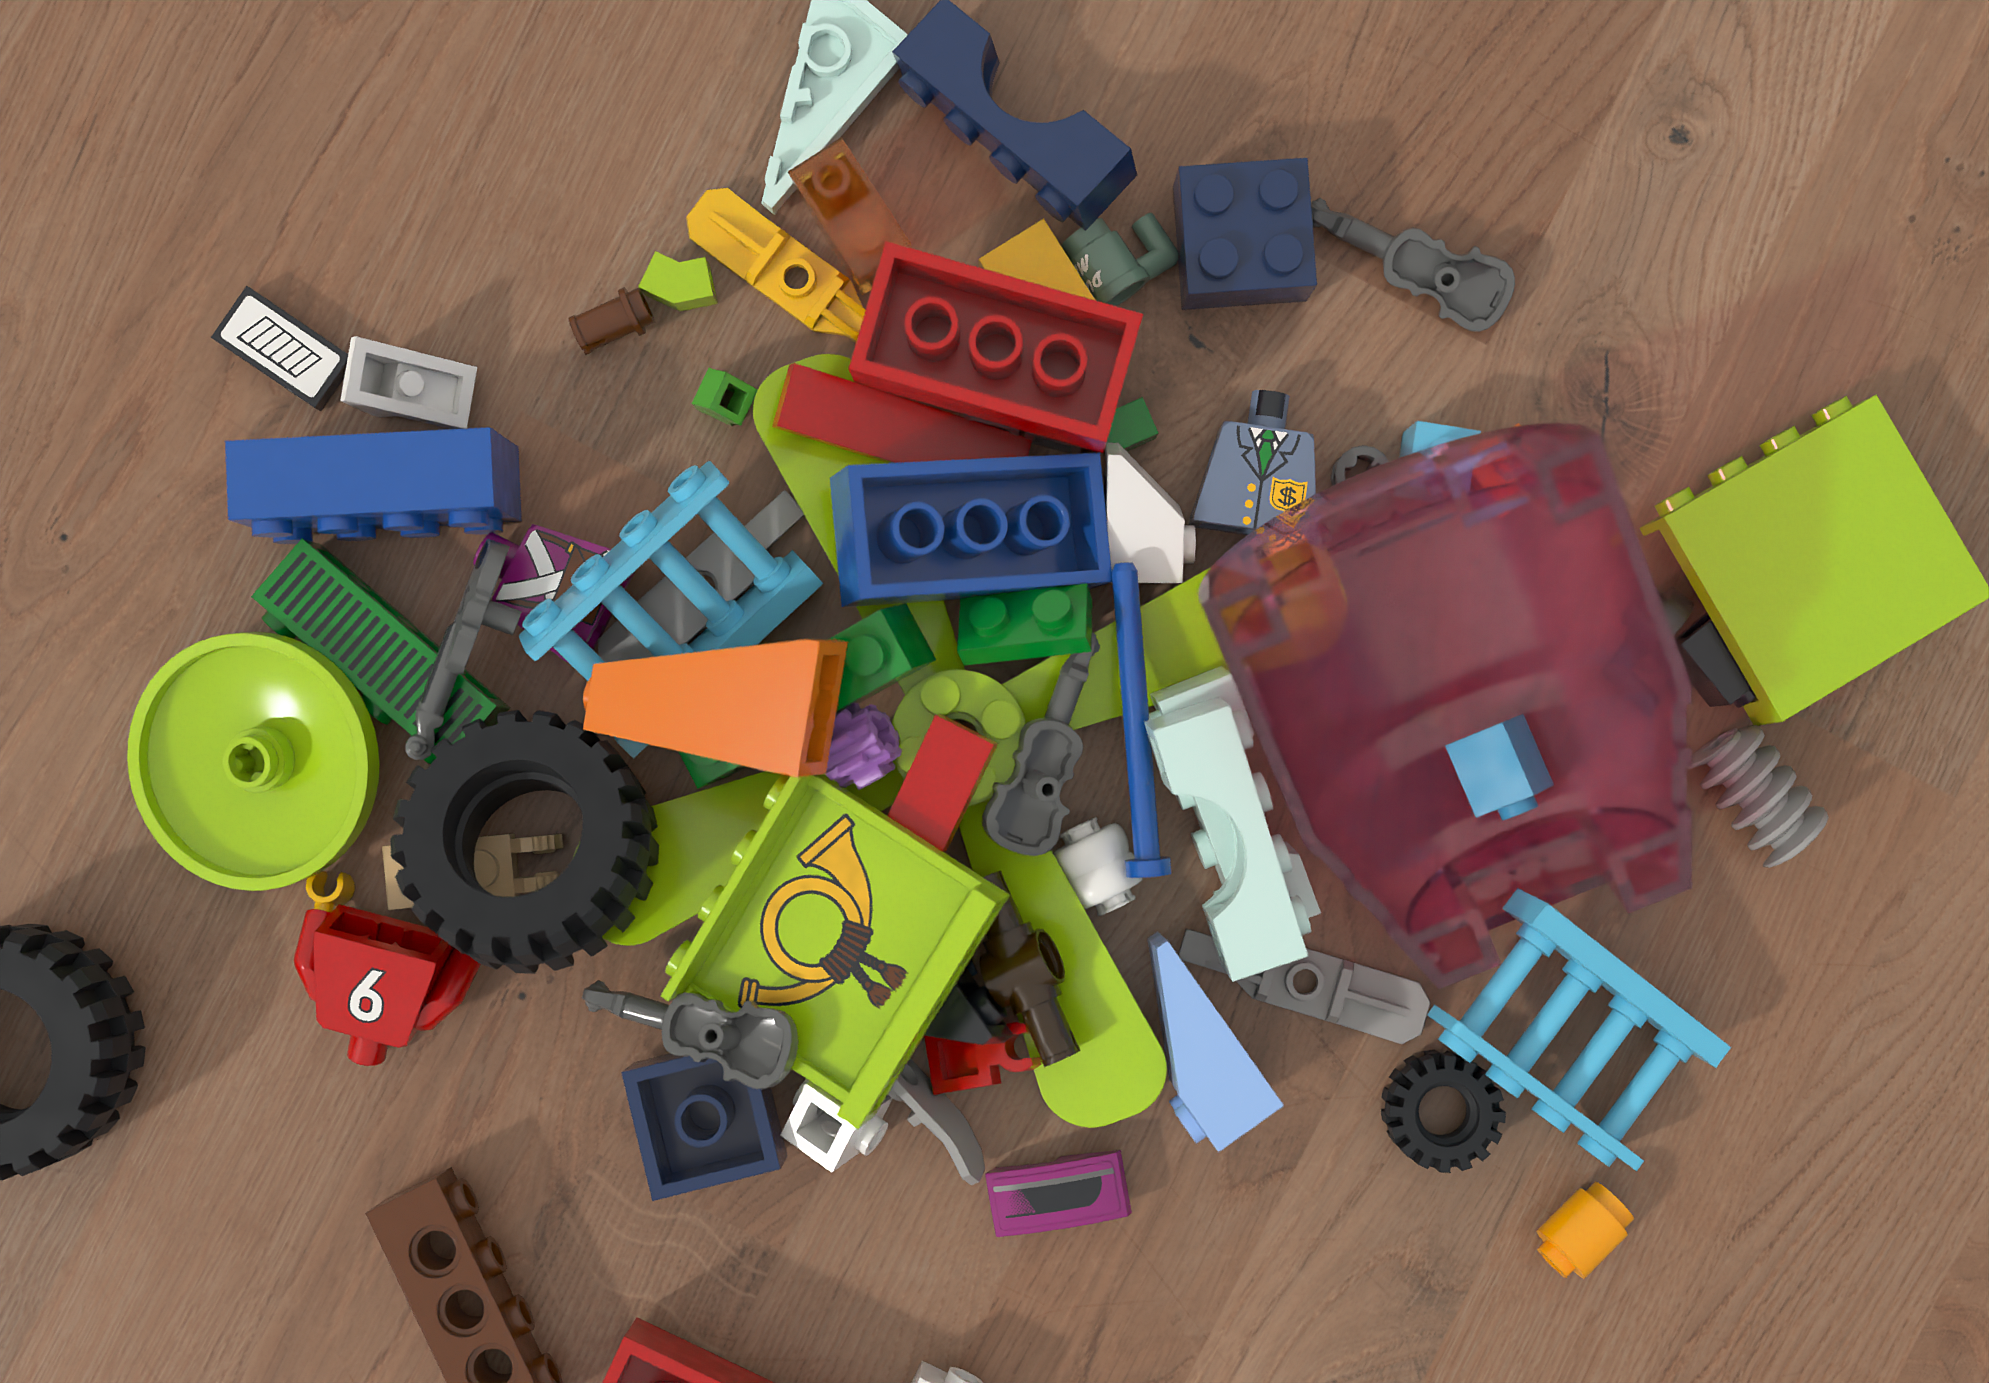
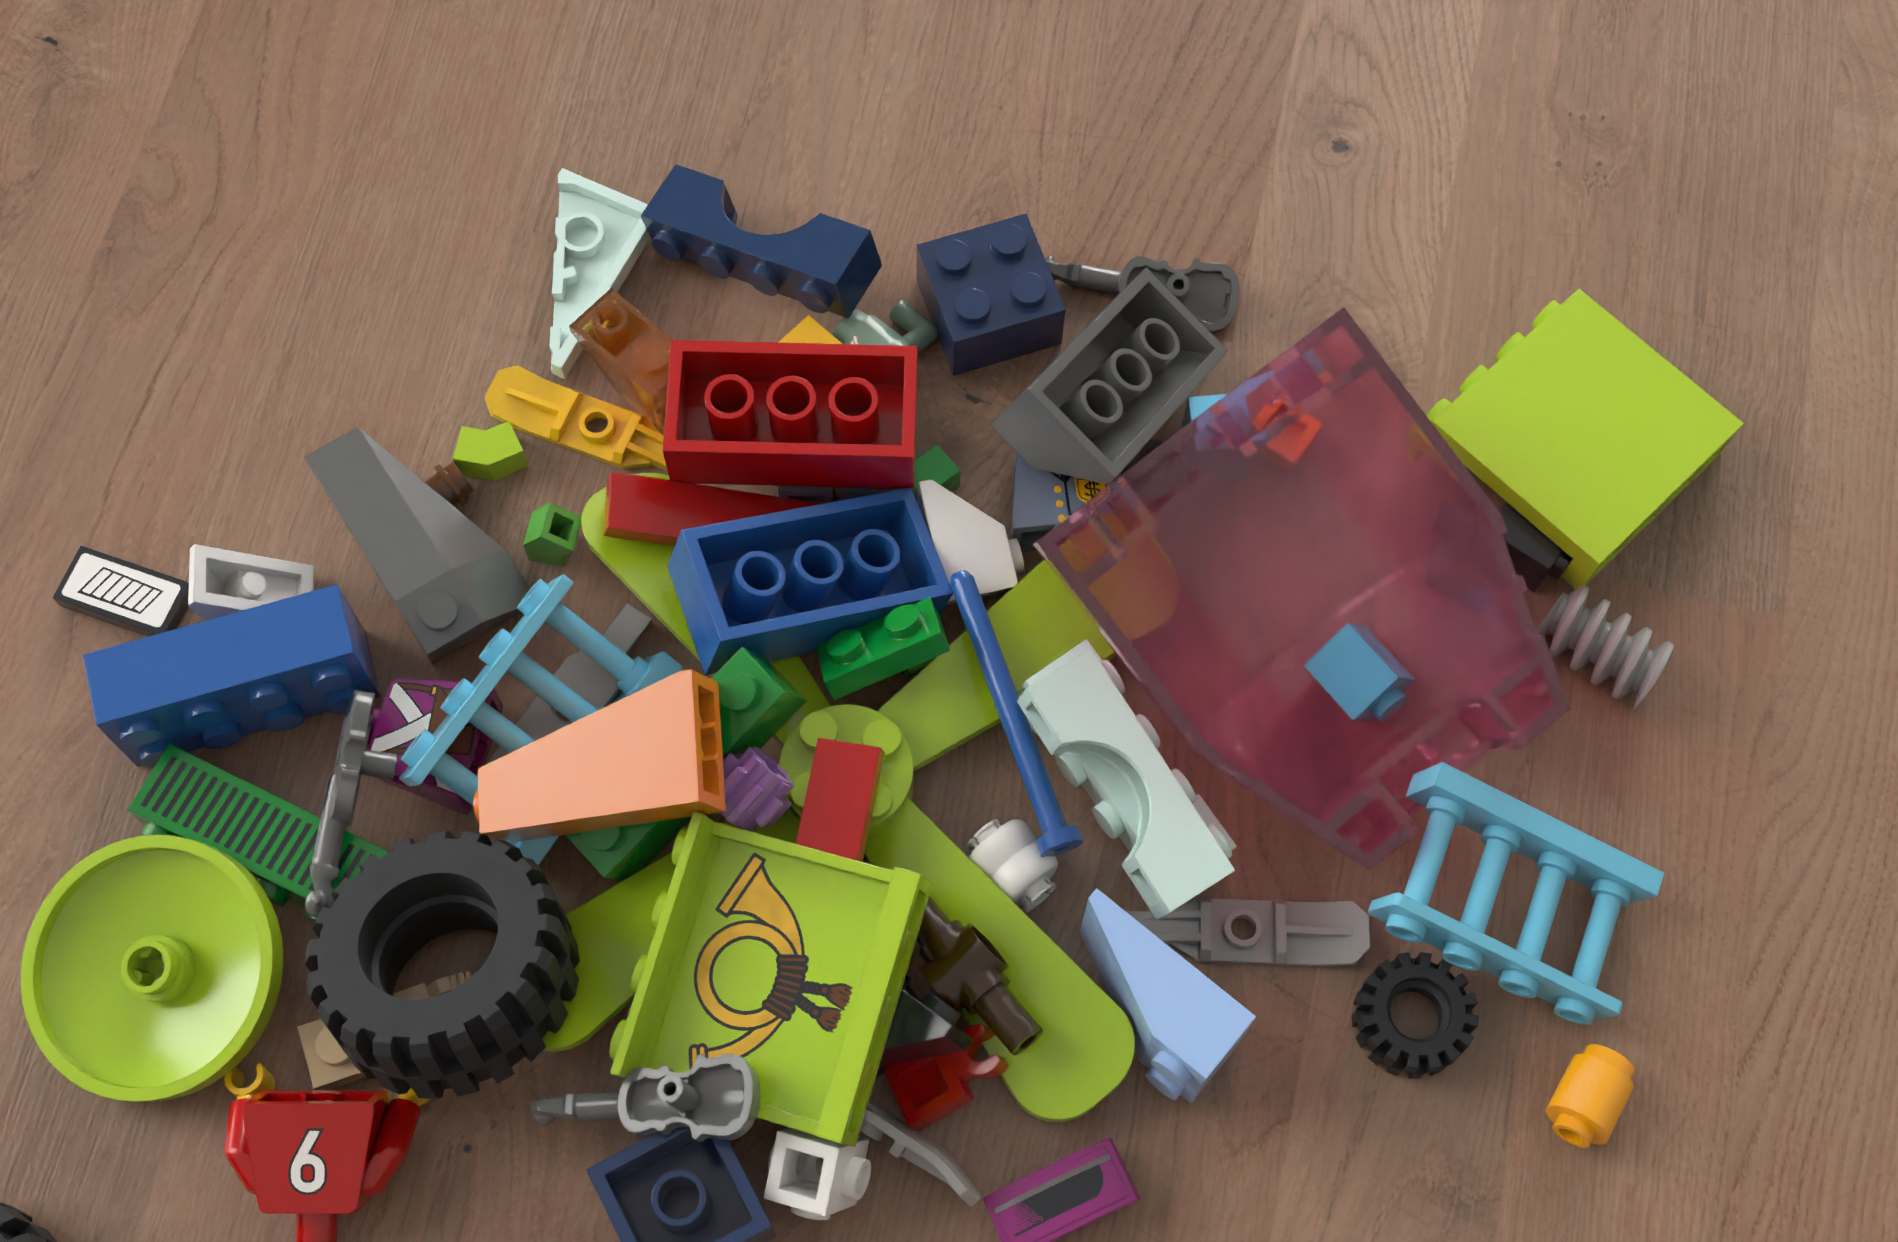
camera: 15 degrees left, 20 degrees down
dark grey piece [982,632,1100,855] -> none
none -> dark grey wedge [304,427,530,664]
none -> dark grey slope [991,267,1228,484]

